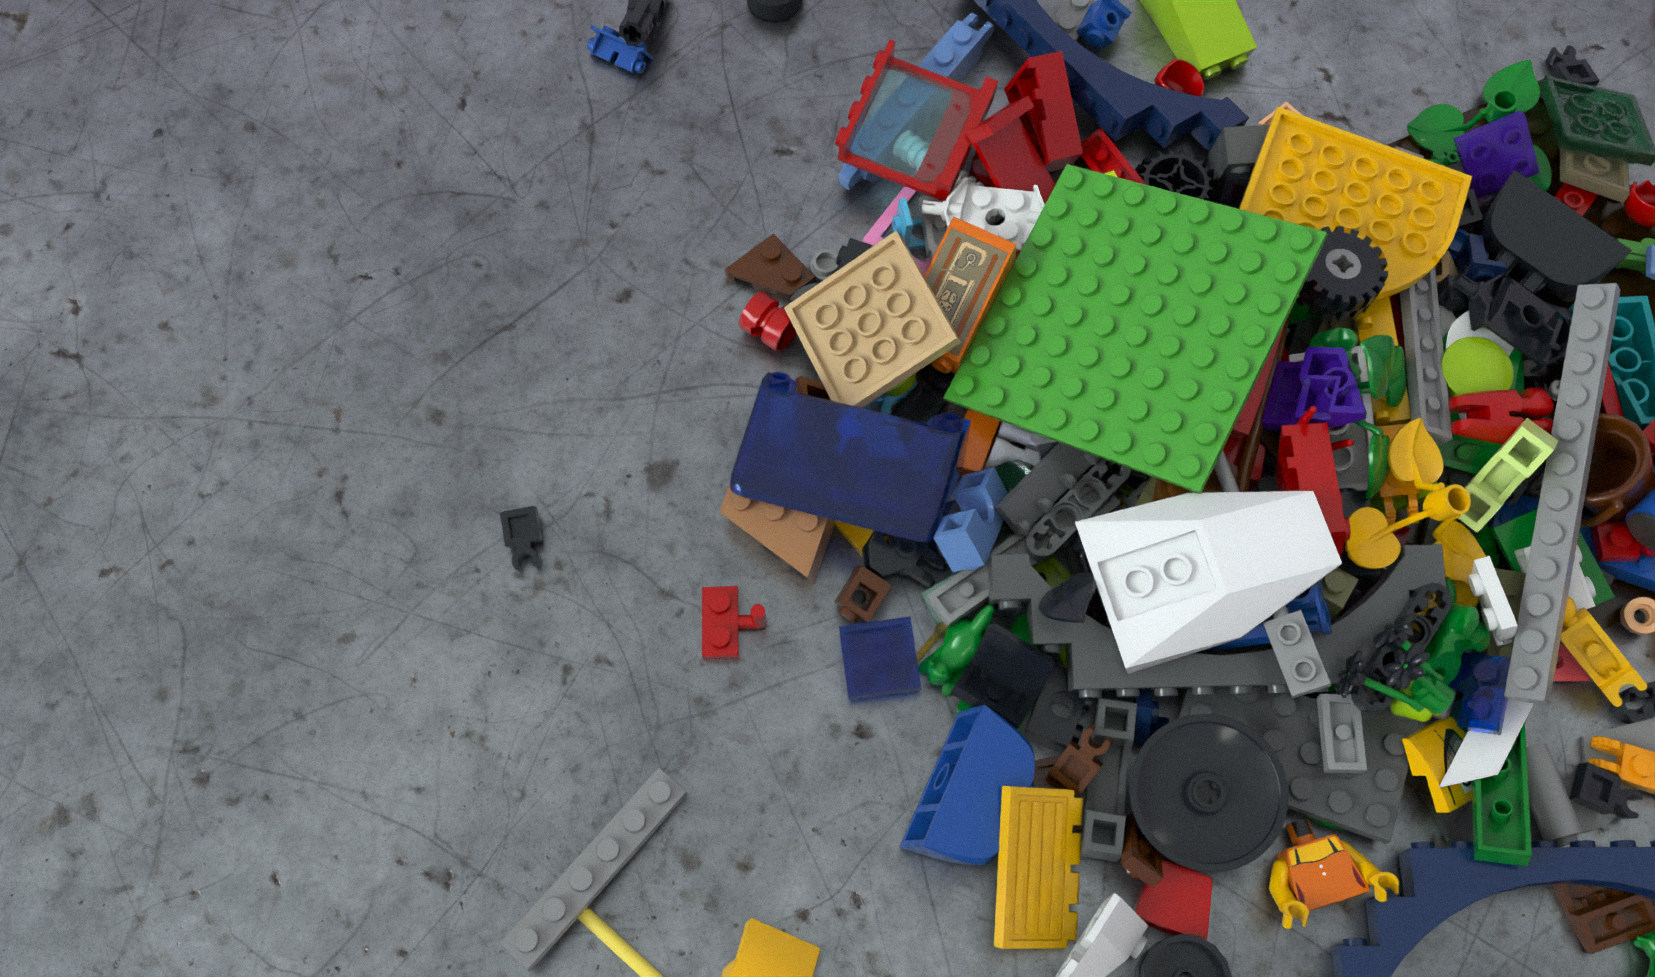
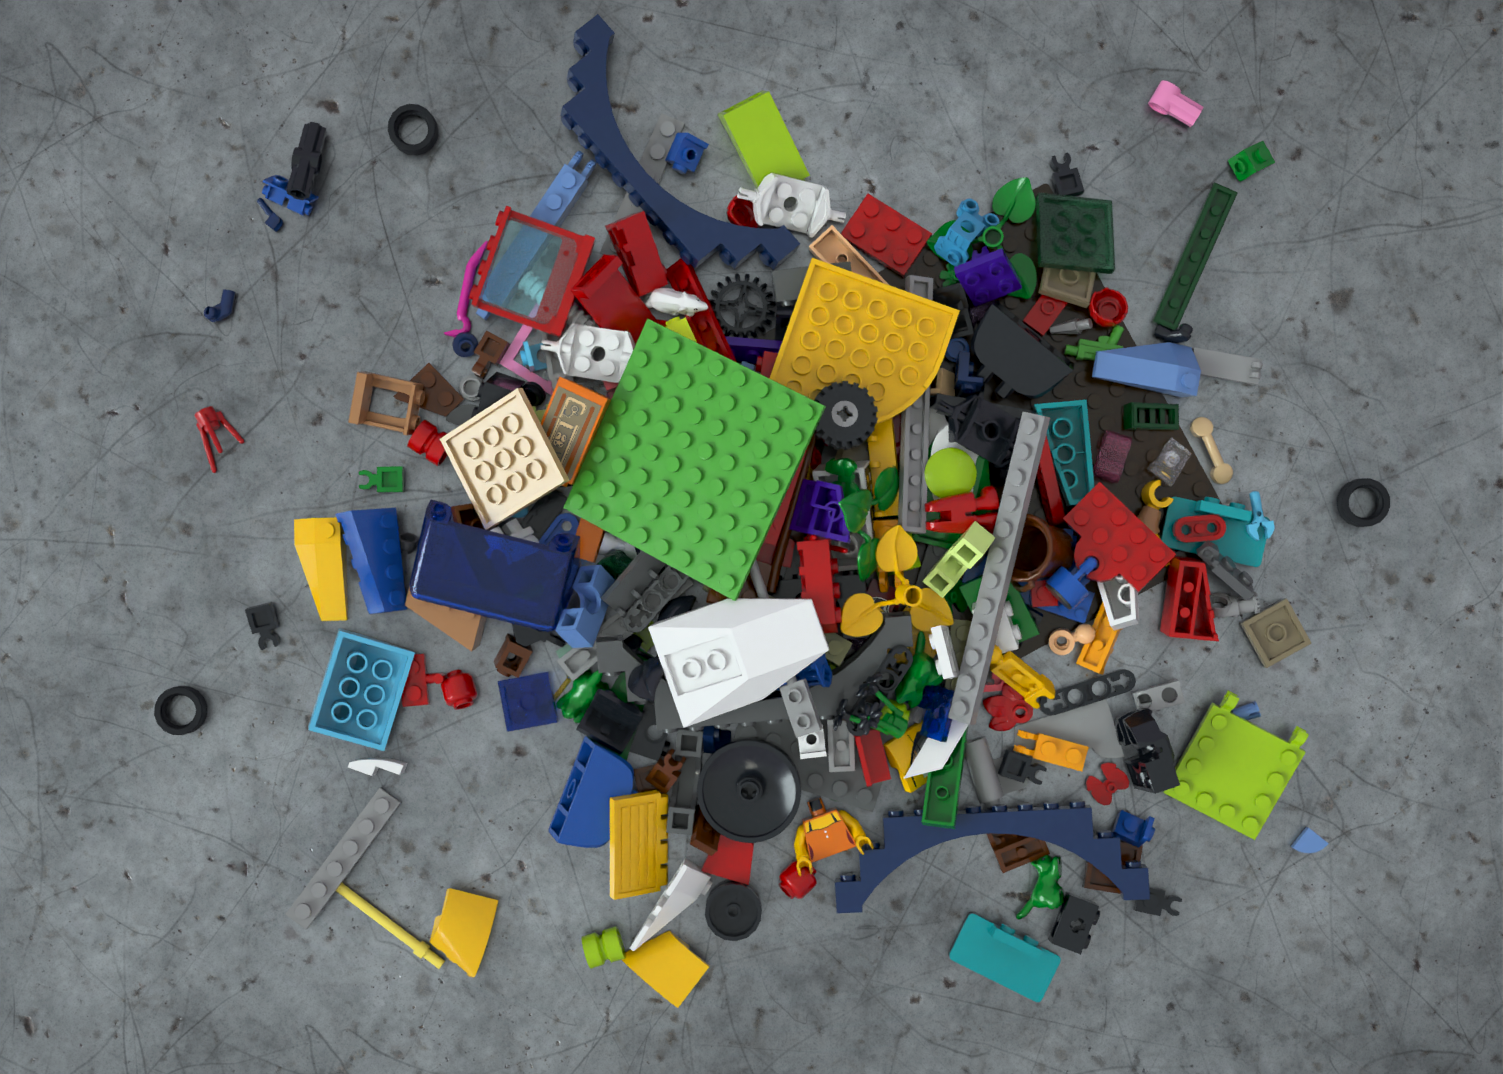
camera: 10 degrees left, 20 degrees up
none -> black tyre [154,686,207,735]
none -> red plant [194,406,244,473]
none -> dark blue arm [204,289,236,322]
none -> dark blue hand [257,198,283,232]
none -> yellow wedge [294,517,348,621]
none -> medium azure slope [308,628,415,751]
none -> blue wedge [335,507,407,614]
none -> medium nougat panel [348,371,425,435]
none -> white slope [348,757,407,776]
none -> green plate [359,466,404,493]
none -> dark grey hinge [399,533,418,554]
none -> red head [441,670,477,710]
none -> dark pink piece [444,240,488,337]
none -> dark blue plate [452,332,478,357]
none -> reddish brown plate [471,330,510,380]
none -> white animal [643,288,708,317]
none -> white plate [737,173,846,238]
none -> red head [778,861,817,899]
none -> white brick [798,725,827,759]
none -> red plate [841,193,932,278]
none -> red panel [854,729,891,787]
none -> dark azure piece [934,199,999,266]
none -> red plate [983,683,1033,731]
none -> light grey bar [1049,318,1093,334]

